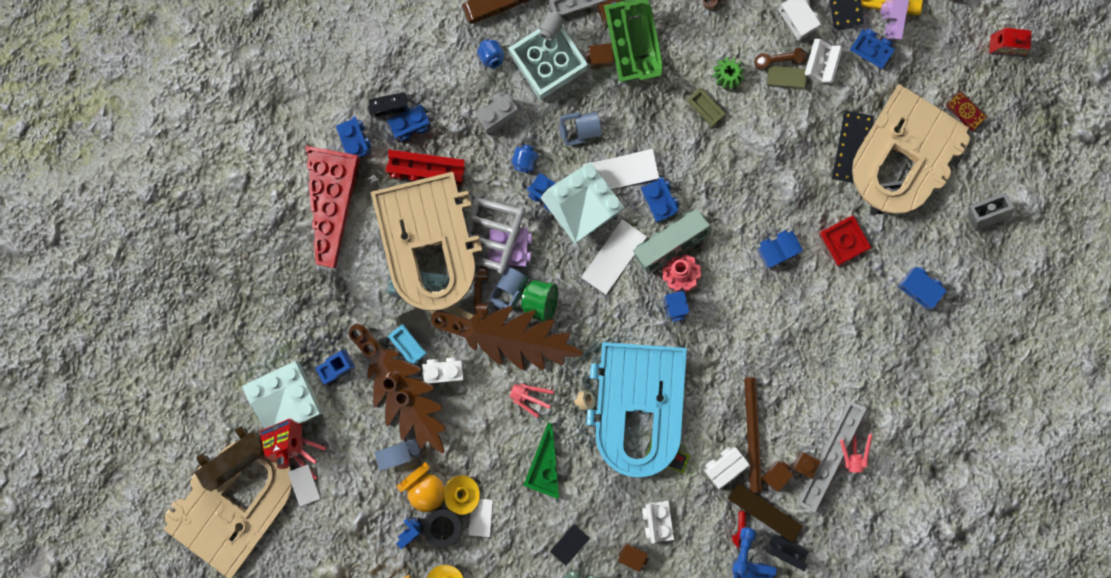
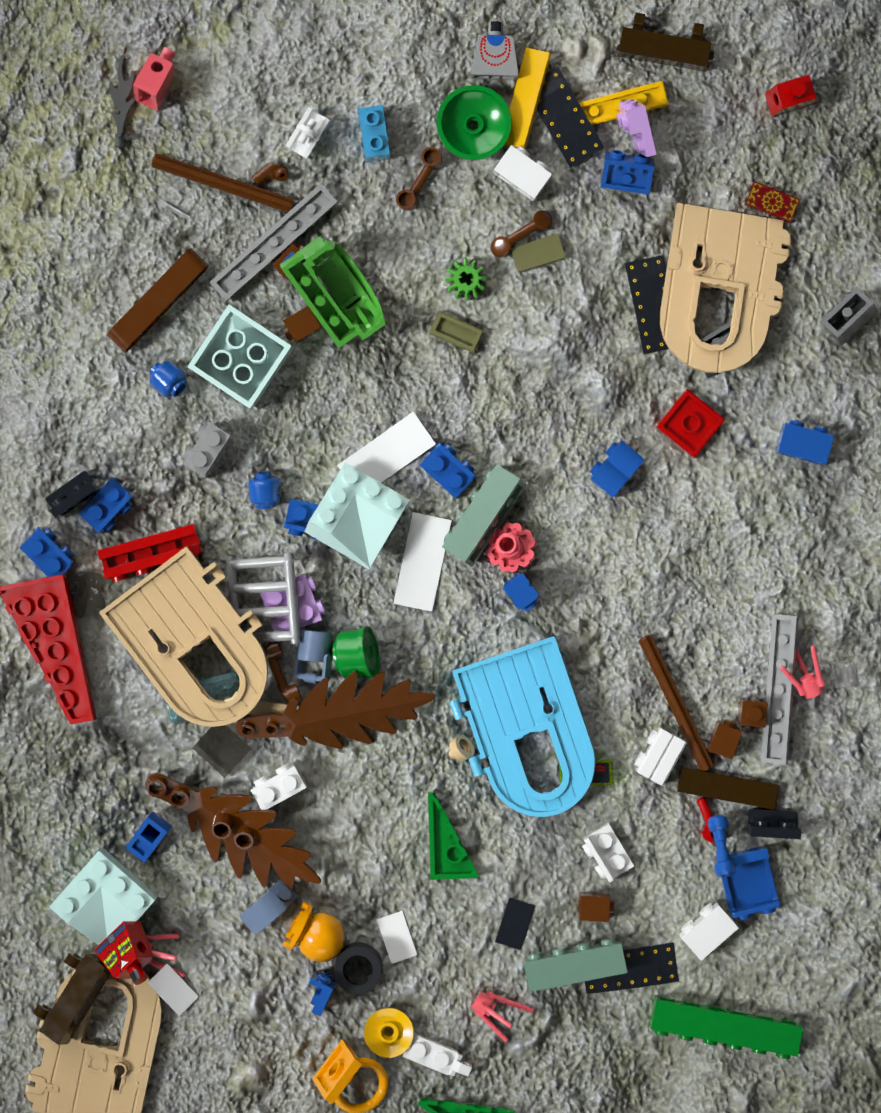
camera: 20 degrees left, 5 degrees up
medium azure tile [388,324,427,365] -> none
yellow dish [444,475,480,515] -> none
coral plant [509,383,554,418] -> none
light grey brick [539,11,565,41] -> none
sand blue piece [559,111,602,146] -> none
white bracket [805,39,843,83] -> none

